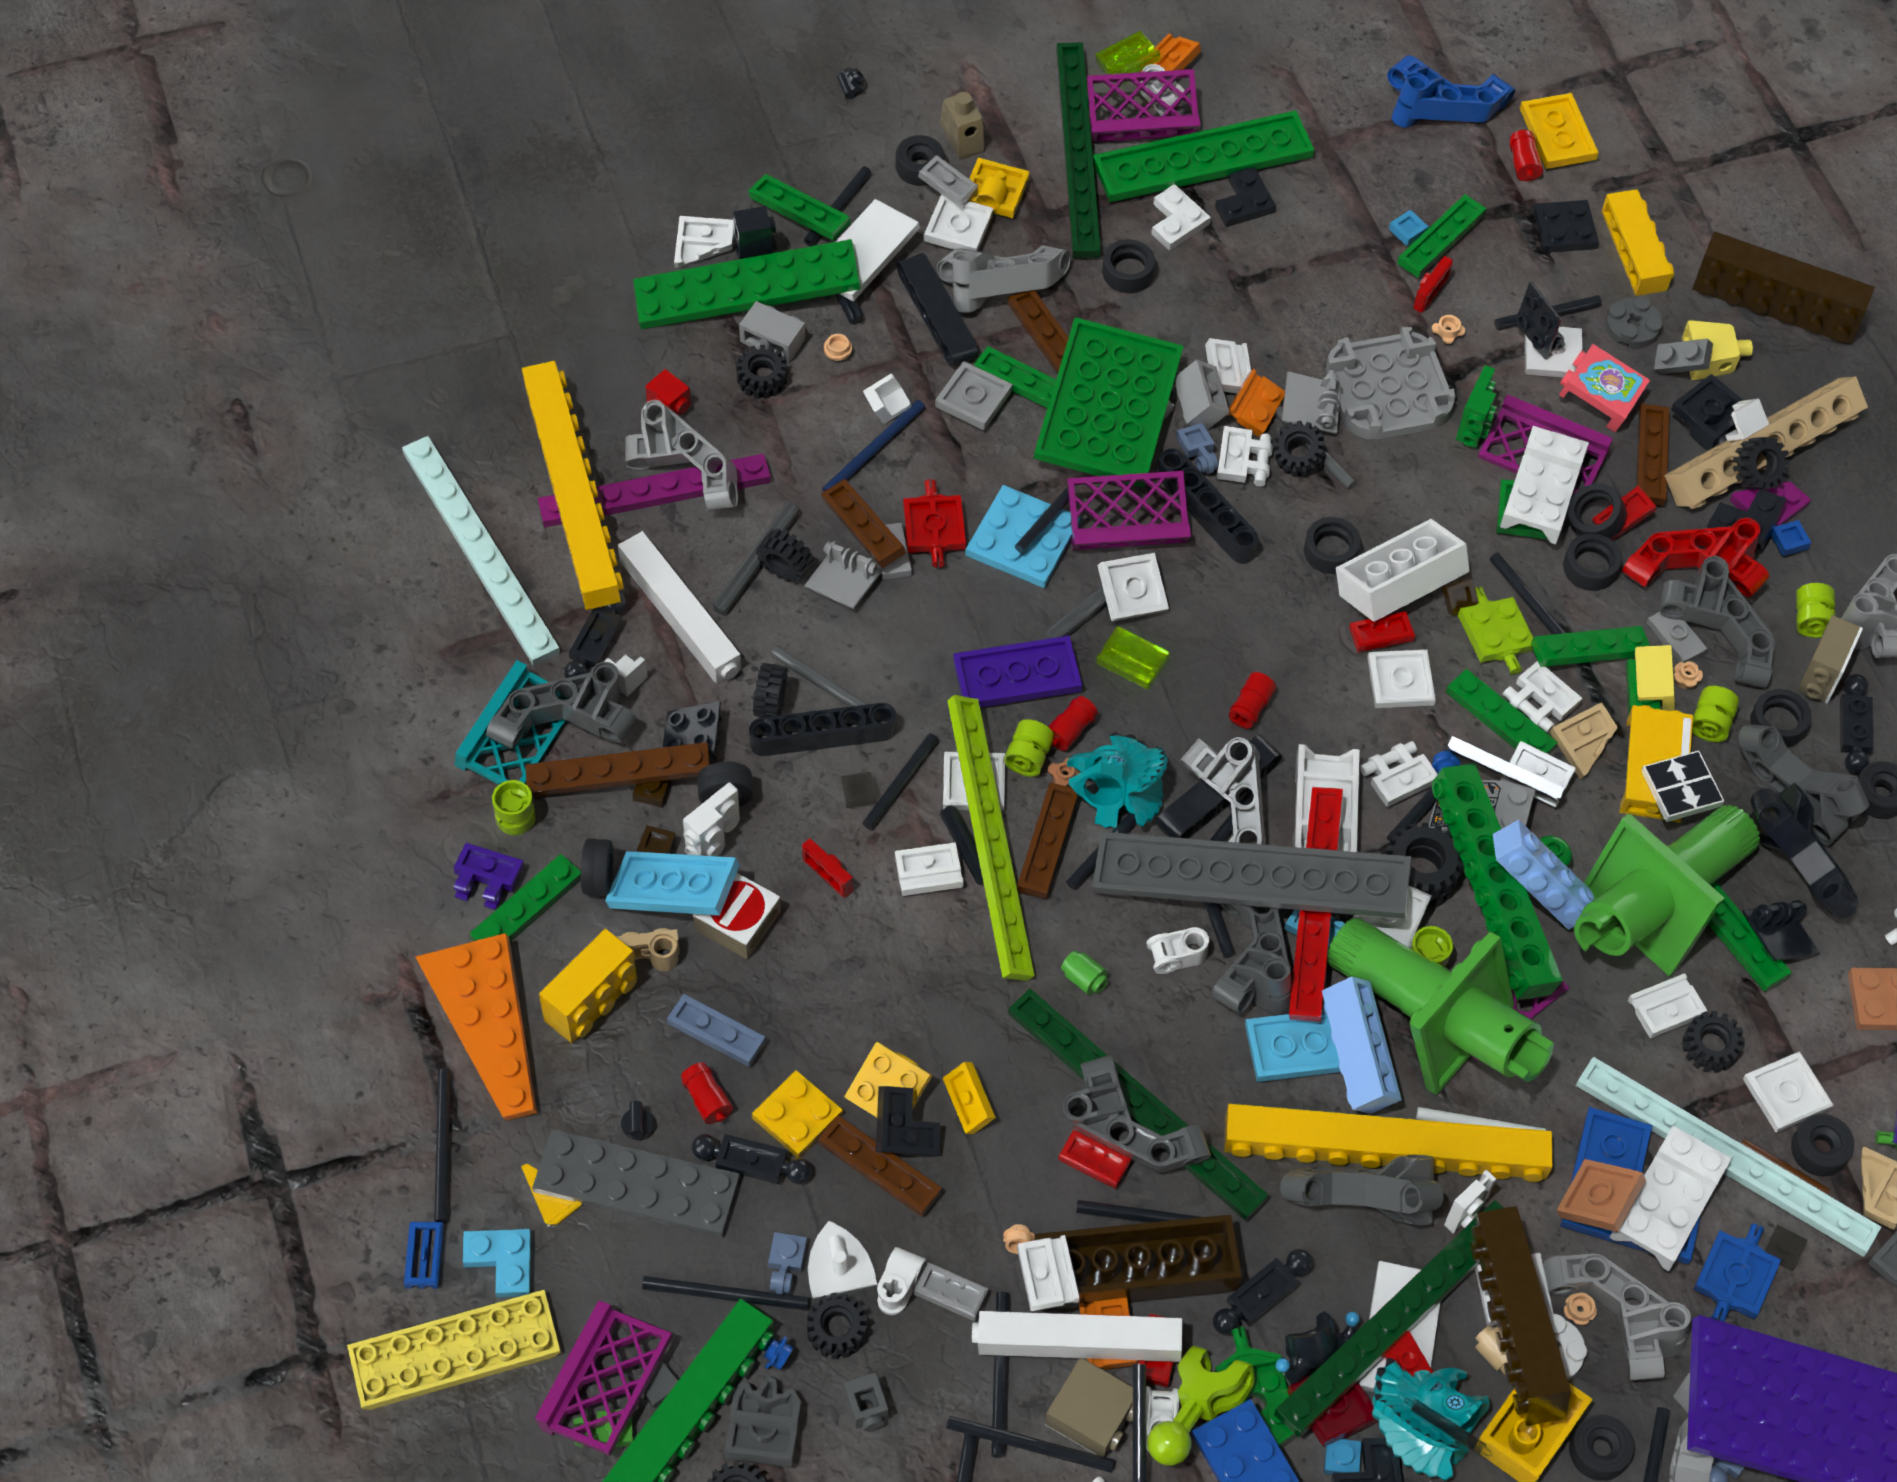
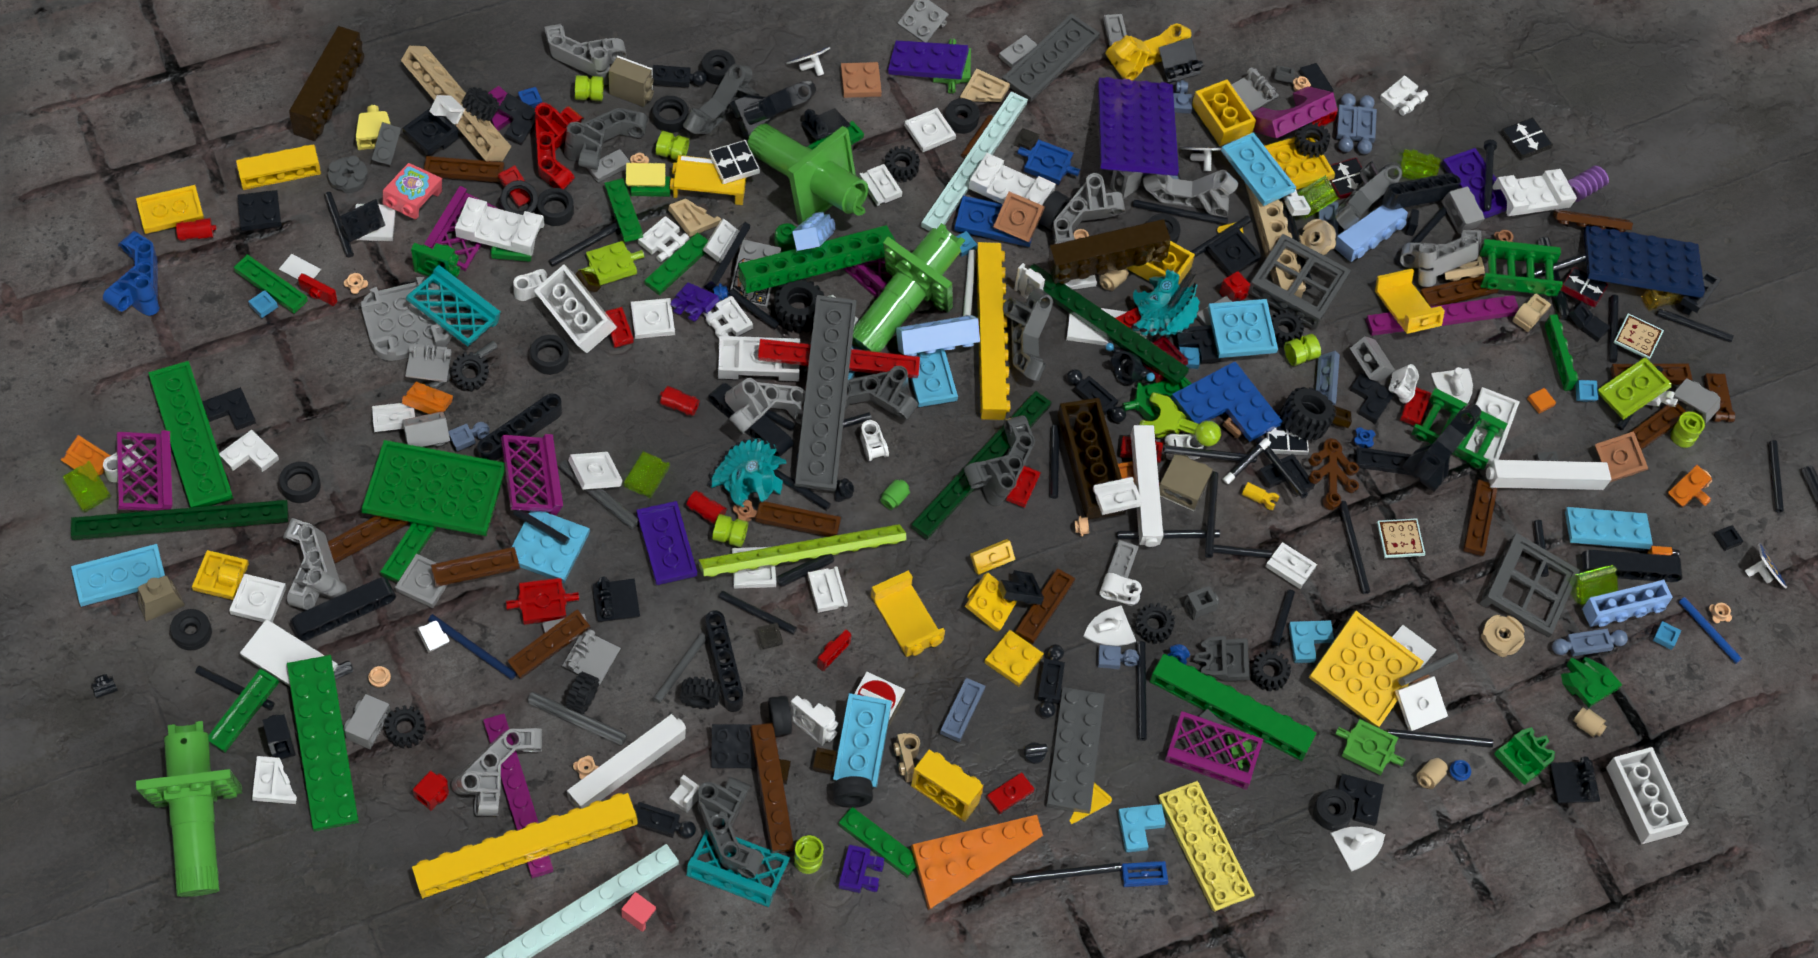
camera: 100 degrees left, 0 degrees up
red piece [681,1062,733,1124] -> none
light grey plate [919,155,978,208] -> none
white plate [1217,426,1273,487] -> none
lime wheel [1410,926,1453,968] -> none
none -> medium azure plate [71,544,165,607]
none -> bright green piece [136,721,242,897]
none -> white sticker [279,254,321,279]
none -> teal fence [406,265,501,347]
none -> reddish brown plate [431,547,520,587]
none -> white piece [513,269,547,301]
none -> light nougat plate [573,756,598,780]
none -> black hinge [593,576,640,622]
none -> coral panel [621,892,656,932]
none -> dark purple plate [670,282,720,321]
none -> black plate [835,478,854,502]
none -> yellow panel [871,570,945,657]
none -> dark azure plate [956,231,977,257]
none -> red plate [987,772,1035,815]
none -> black tyre [1039,191,1069,229]

